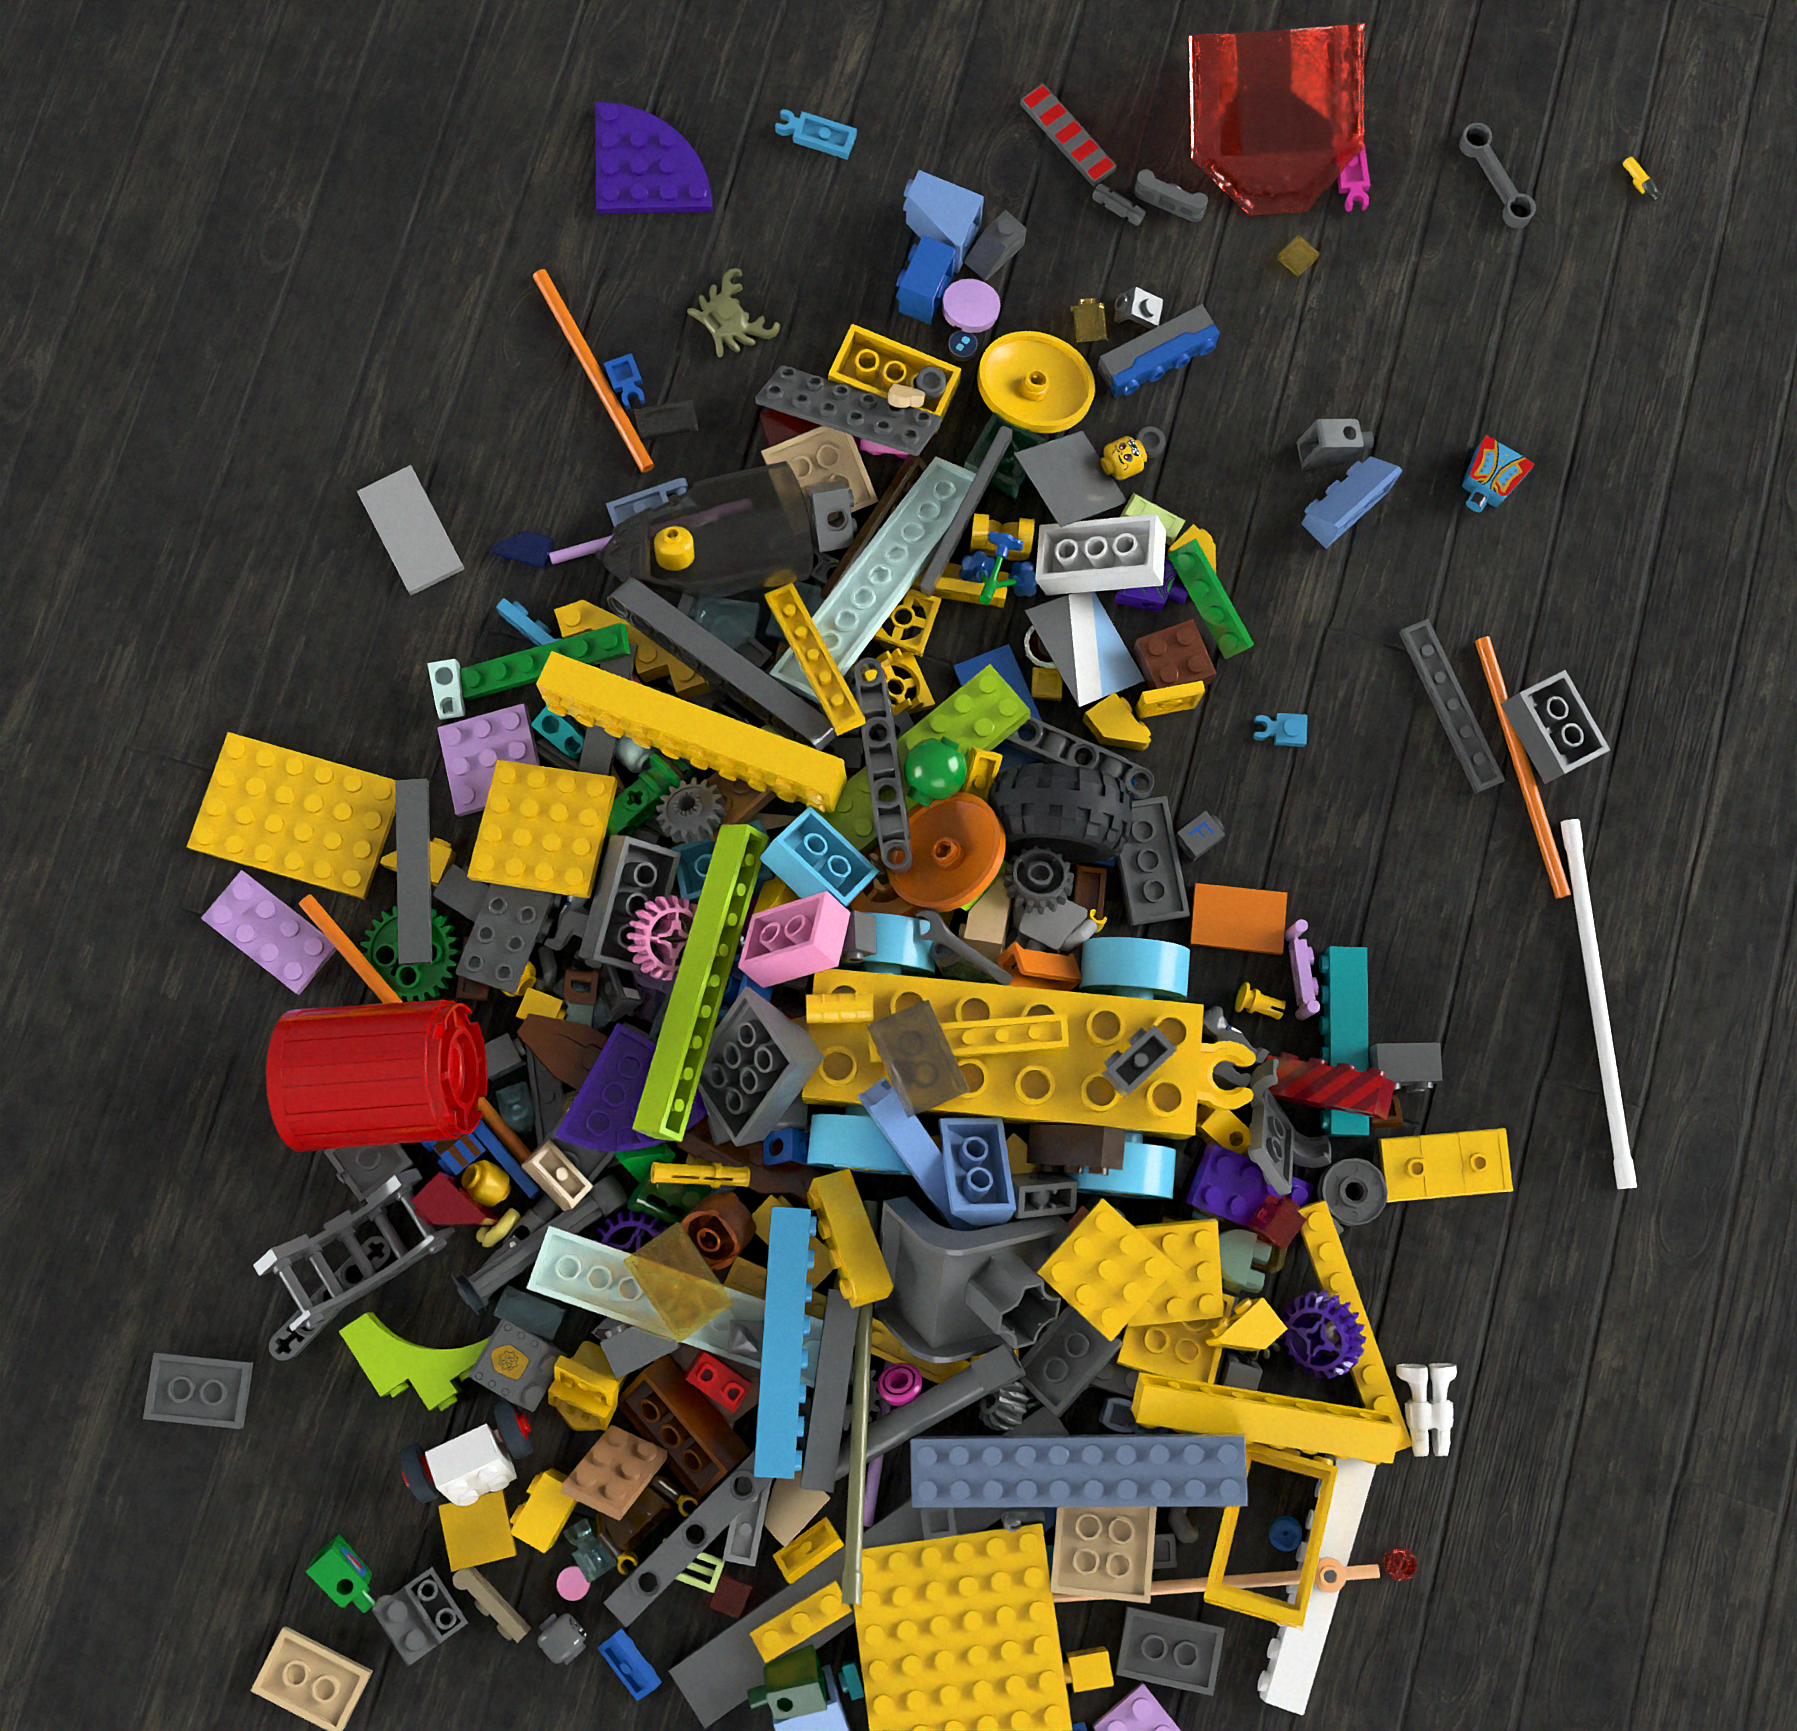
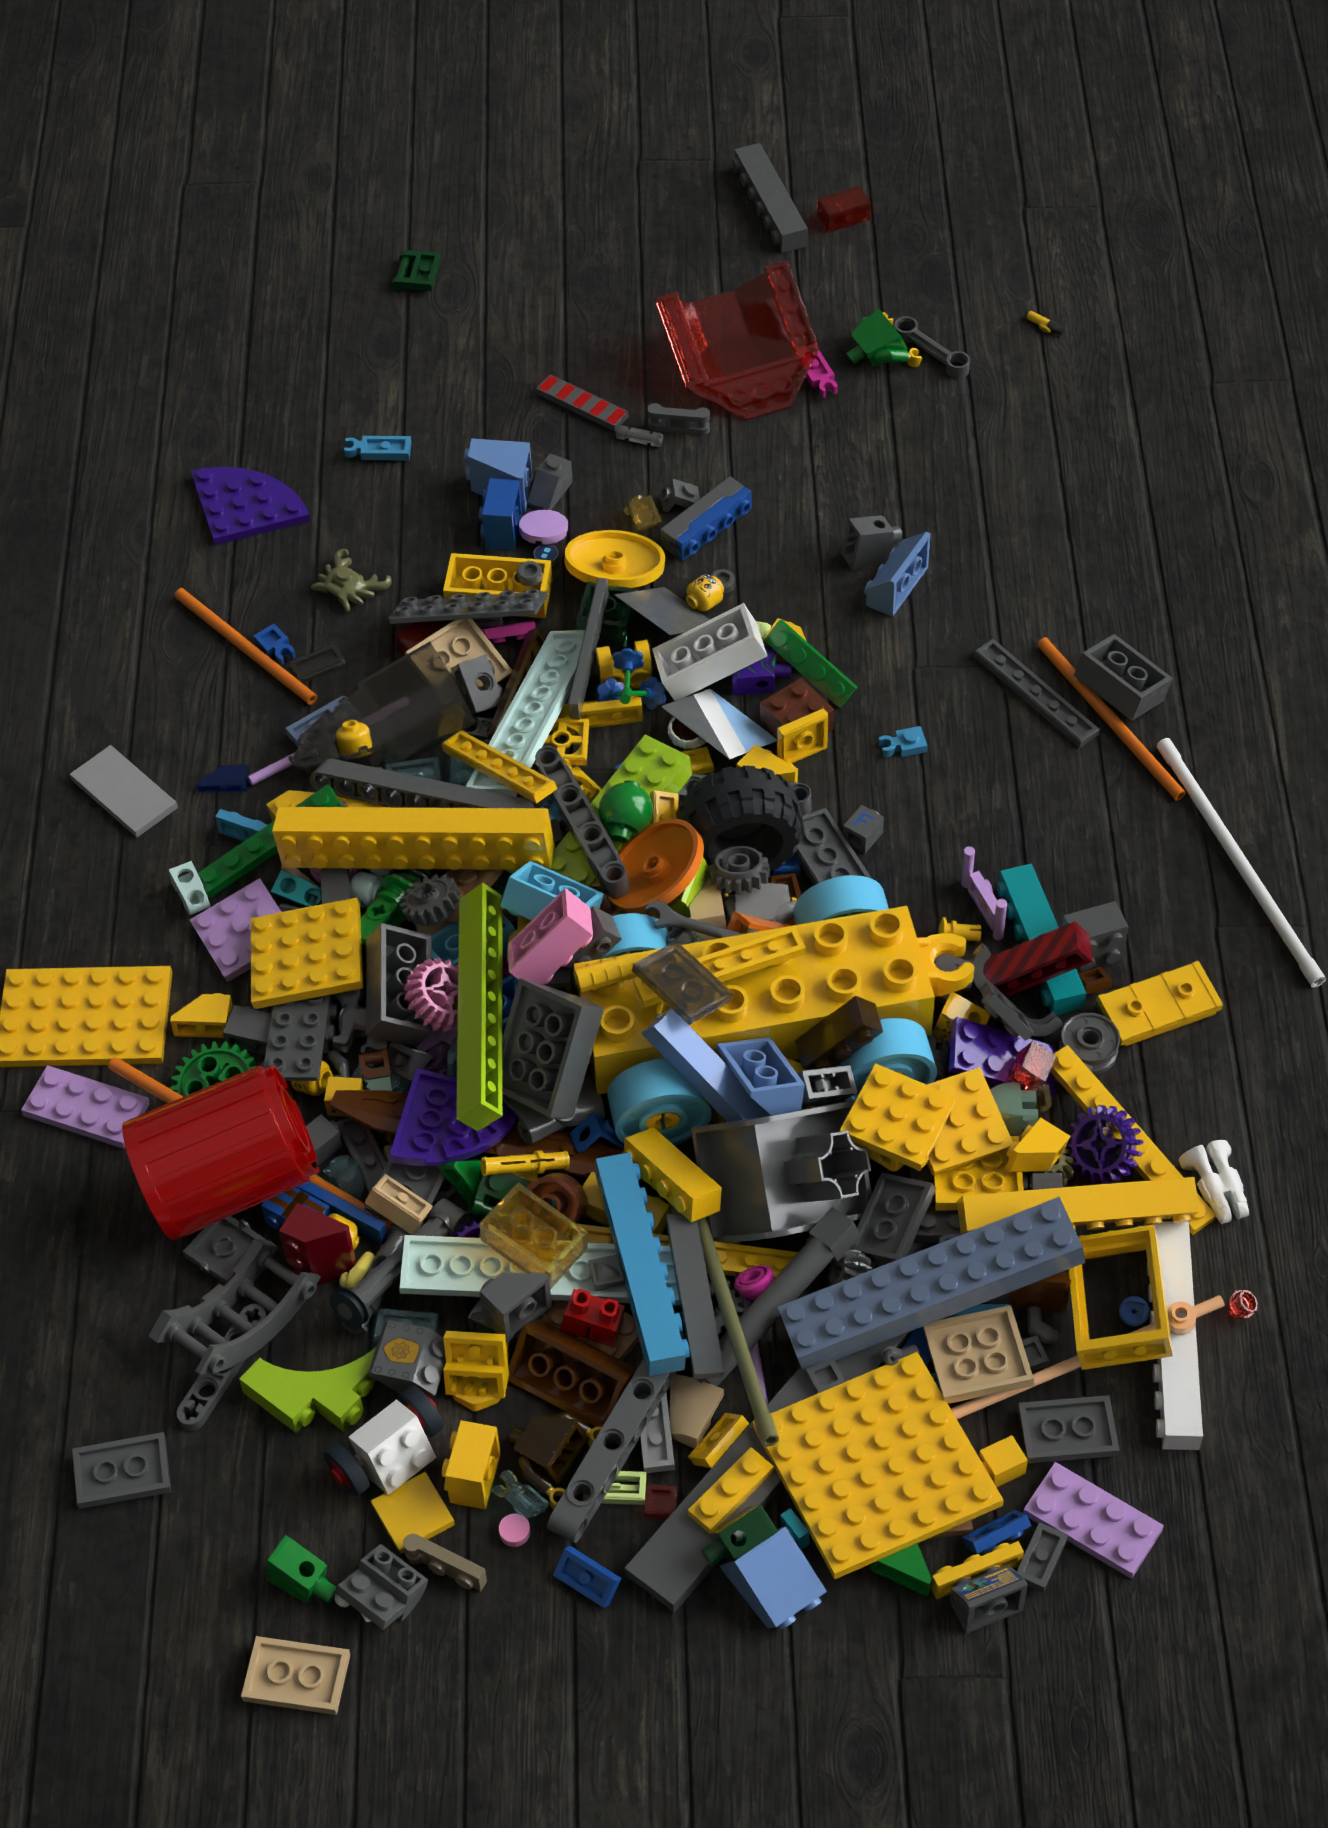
camera: 10 degrees left, 25 degrees down
dark grey tile [395,778,432,966] -> none
dark grey head [537,1613,586,1665] -> none
medium nougat plate [561,1425,668,1521] -> none
tan tile [887,383,925,408] -> none
dark grey brick [1102,1025,1177,1098] -> none
orange tile [1189,883,1287,955] -> none
clear yellow tile [1277,235,1320,277] -> none
torso [1462,435,1535,512] -> none
none -> green torso [846,308,922,367]

